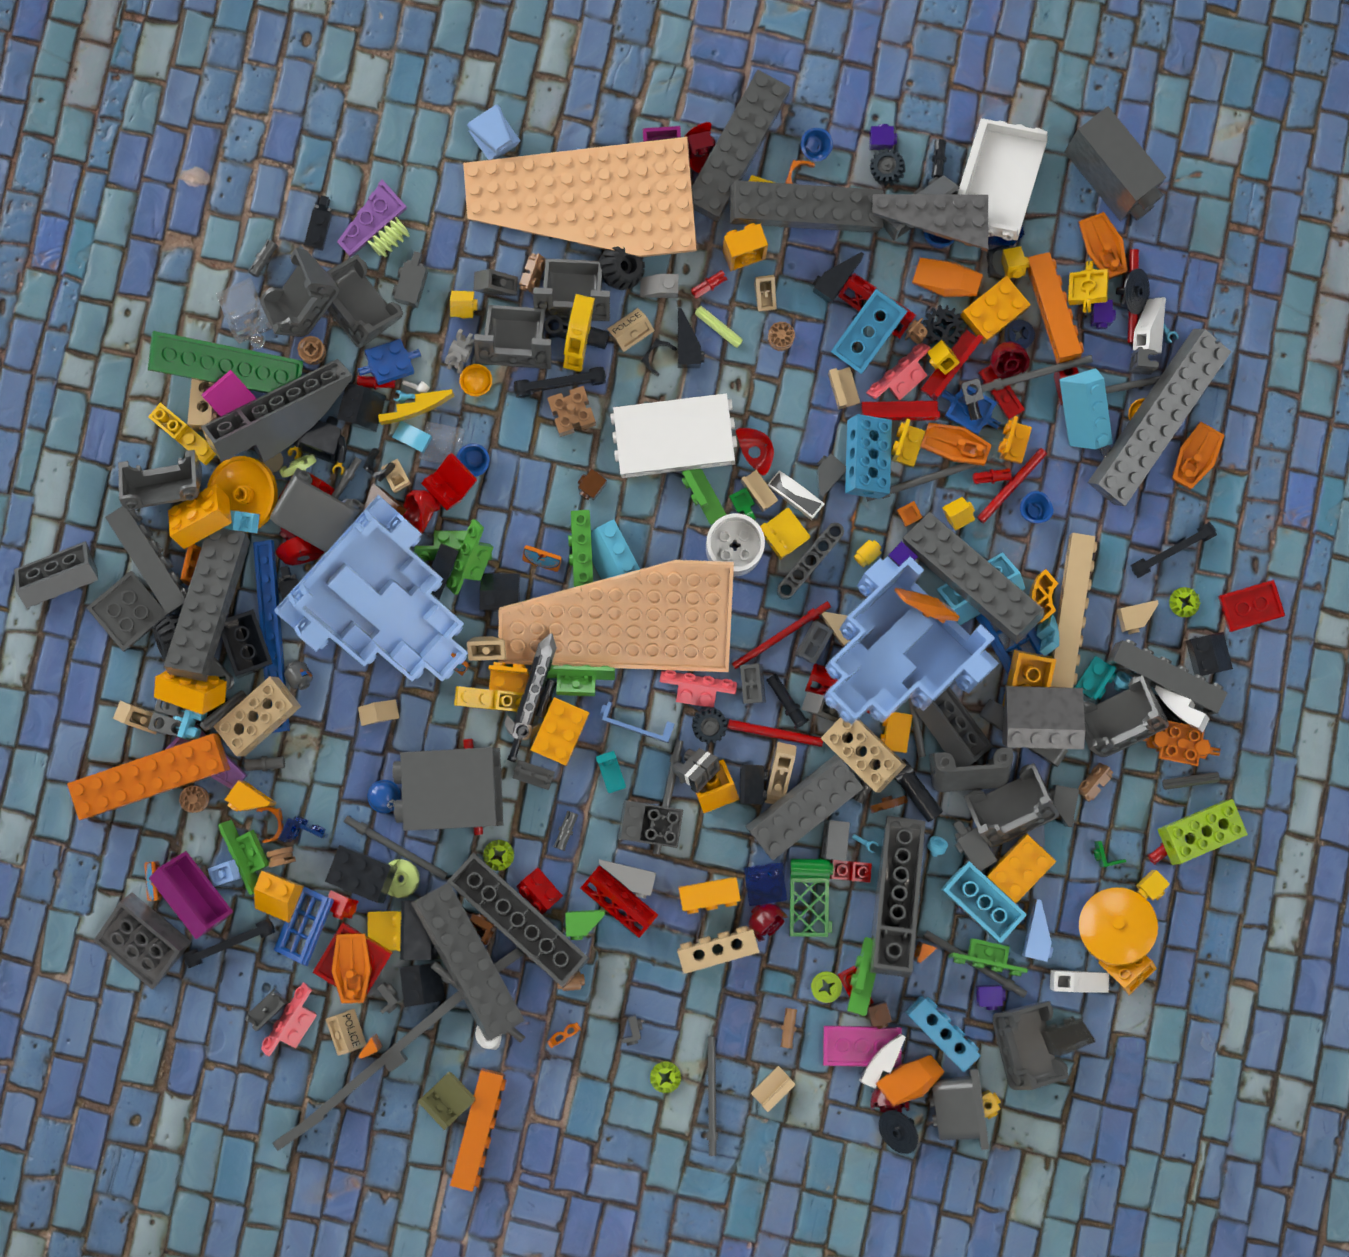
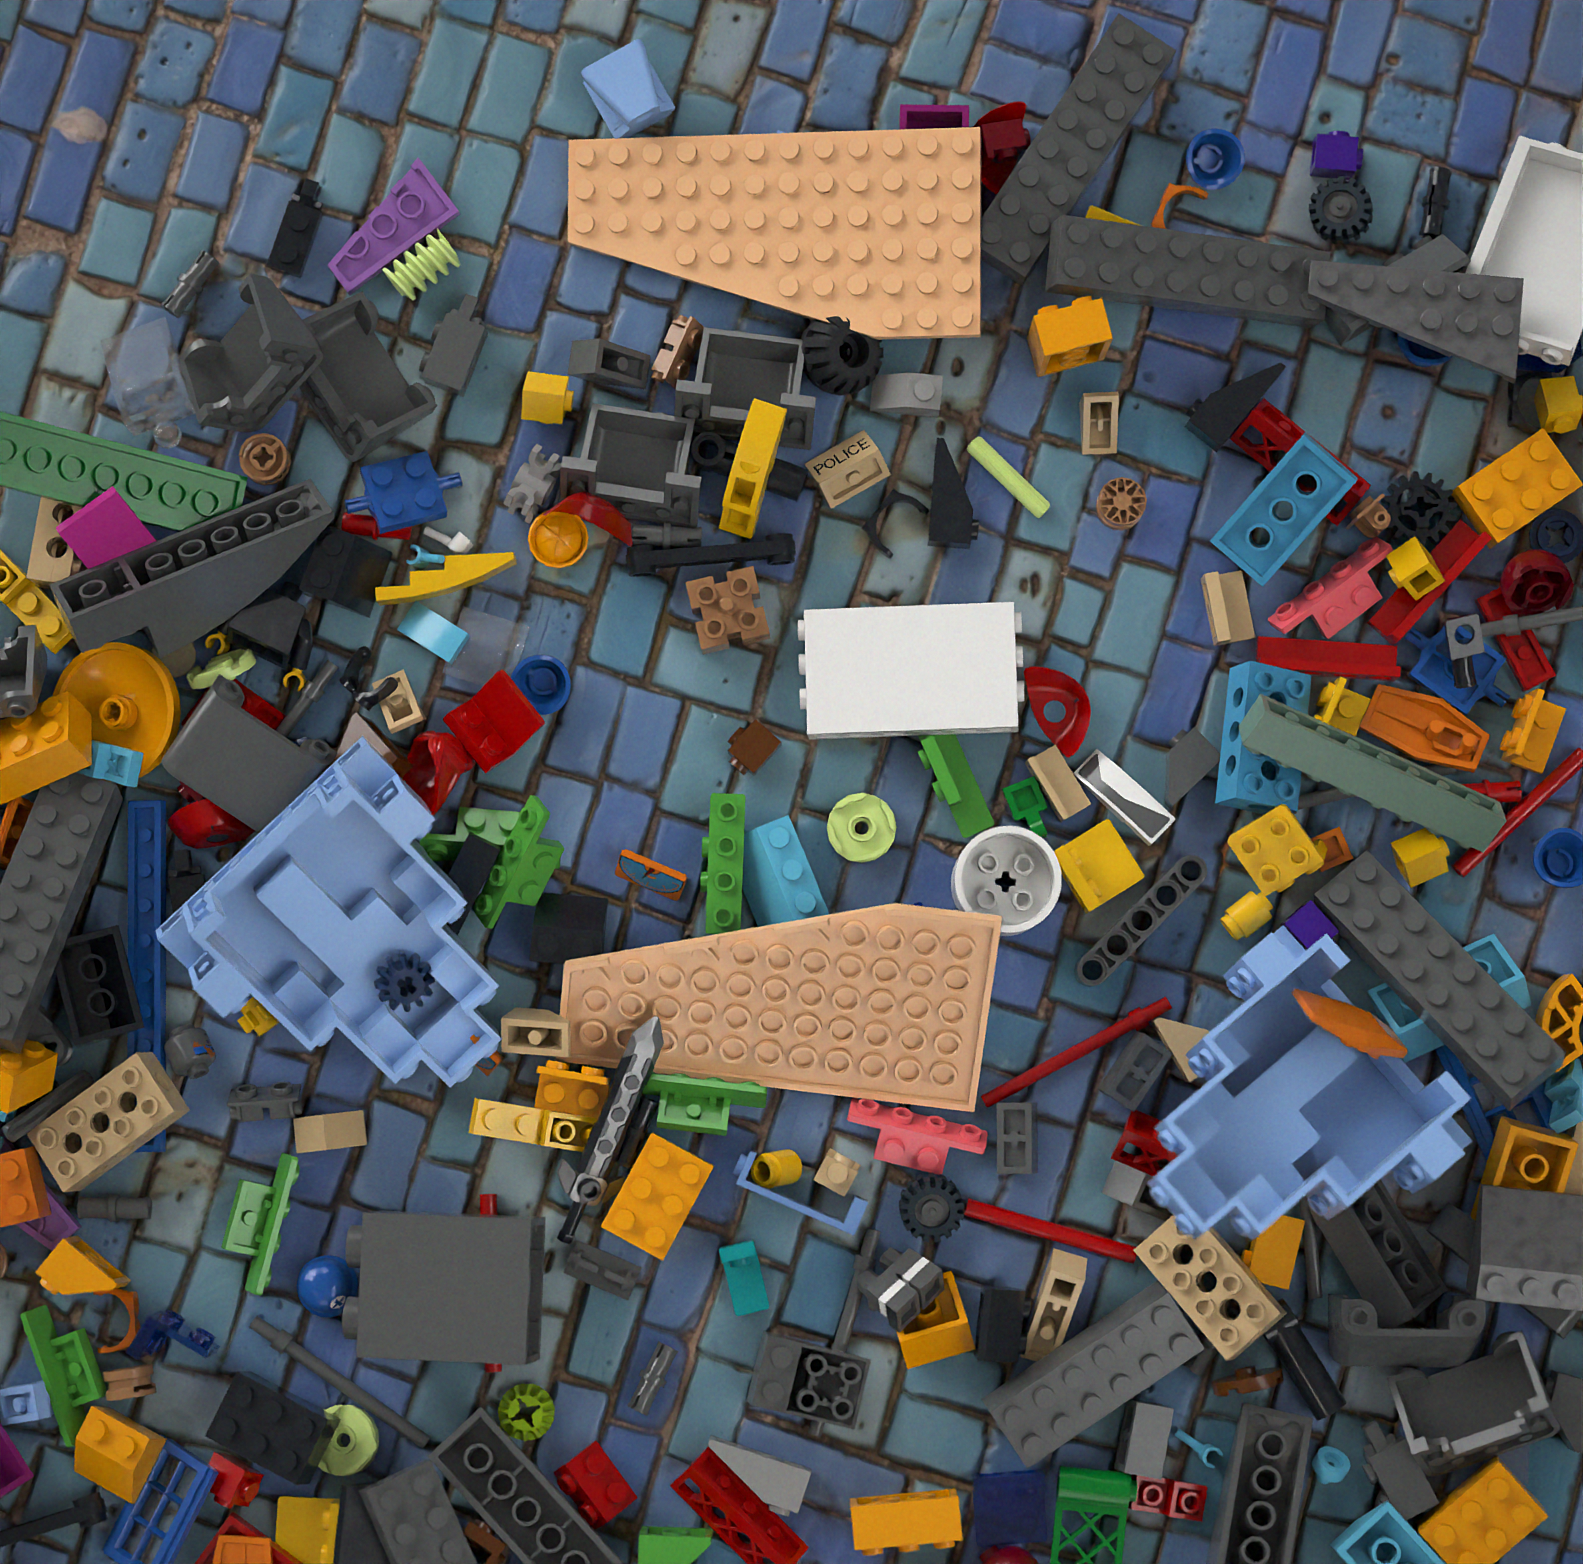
camera: 10 degrees right, 0 degrees up
red axle [691,270,727,298] -> none
black pin [766,674,810,730] -> none
orange piece [912,257,983,297] -> none
none -> bright green bracket [221,1152,300,1296]
none -> dark grey hinge [227,1081,302,1123]
none -> yellow gear [237,997,280,1037]
none -> dark blue gear [374,951,435,1012]
none -> red piece [543,492,633,547]
none -> dark grey pin [632,522,702,550]
none -> yellow brick [751,1149,802,1189]
none -> tan brick [813,1148,861,1197]
none -> yellowish green plate [827,793,897,863]
none -> yellow bracket [1228,804,1328,897]
none -> sand green brick [1238,694,1507,852]

